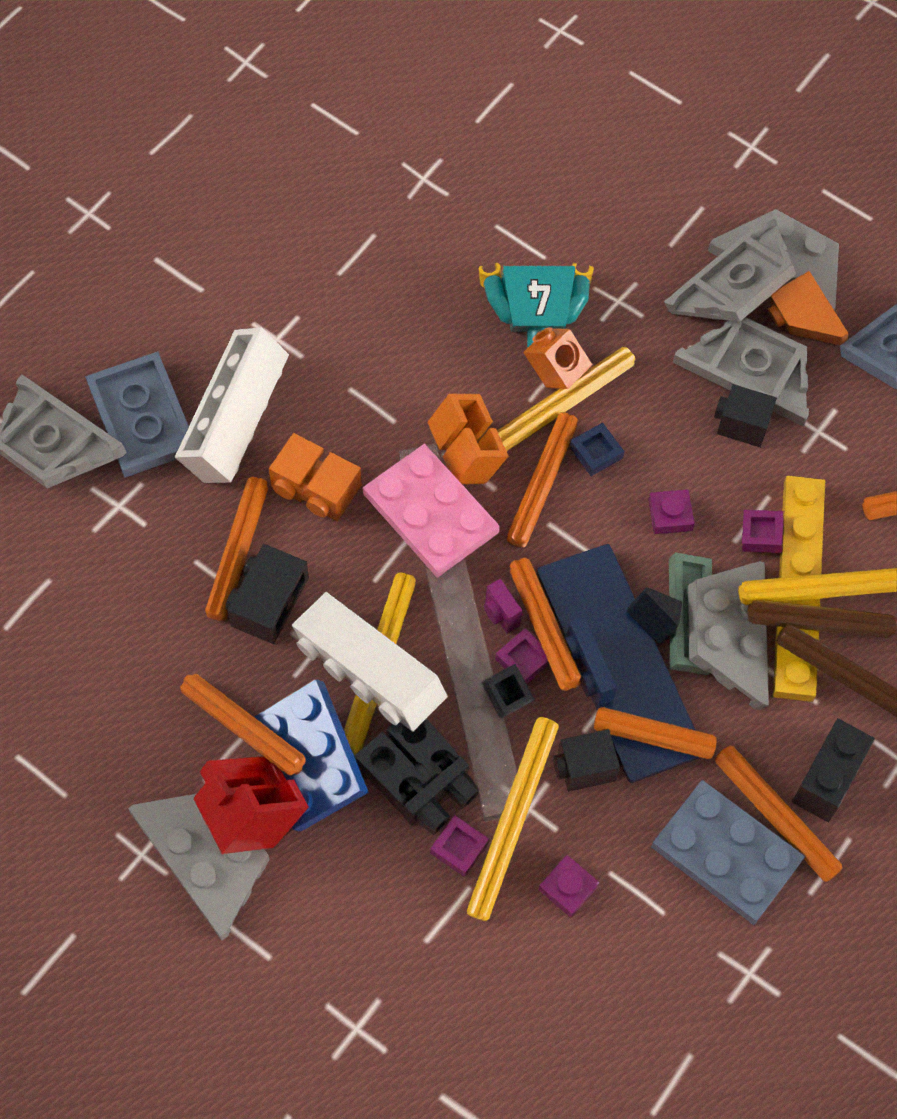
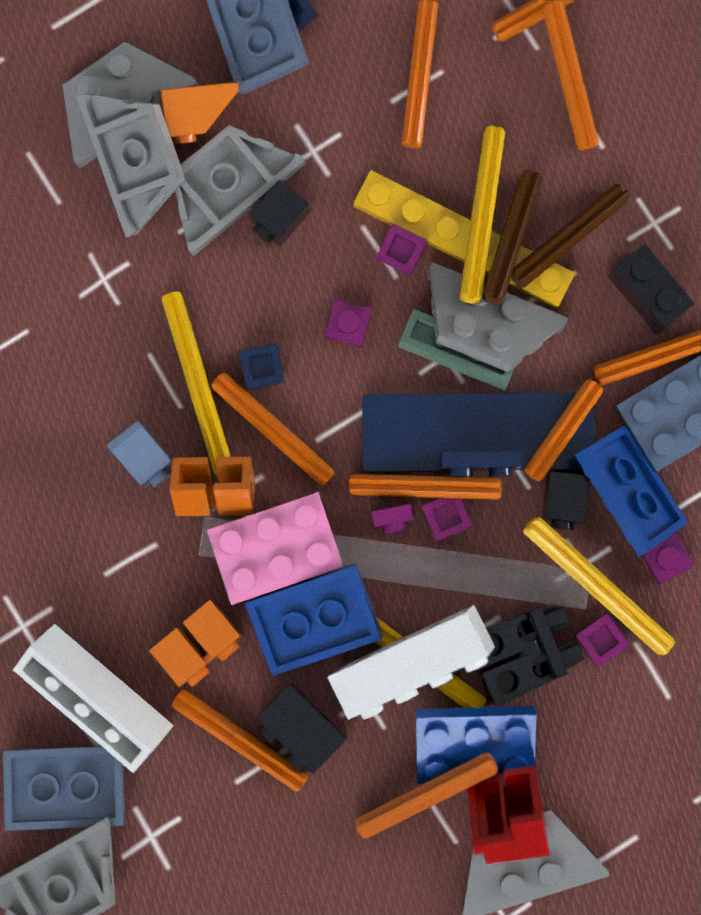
camera: 65 degrees left, 20 degrees up
teal torso [479,263,594,348] -> none
black slope [481,664,535,719] -> none
orange brick [523,327,592,389] -> none
black slope [627,587,682,644] -> none
none -> sand blue slope [106,420,172,488]
none -> blue plate [245,563,383,676]
none -> blue plate [575,424,688,556]

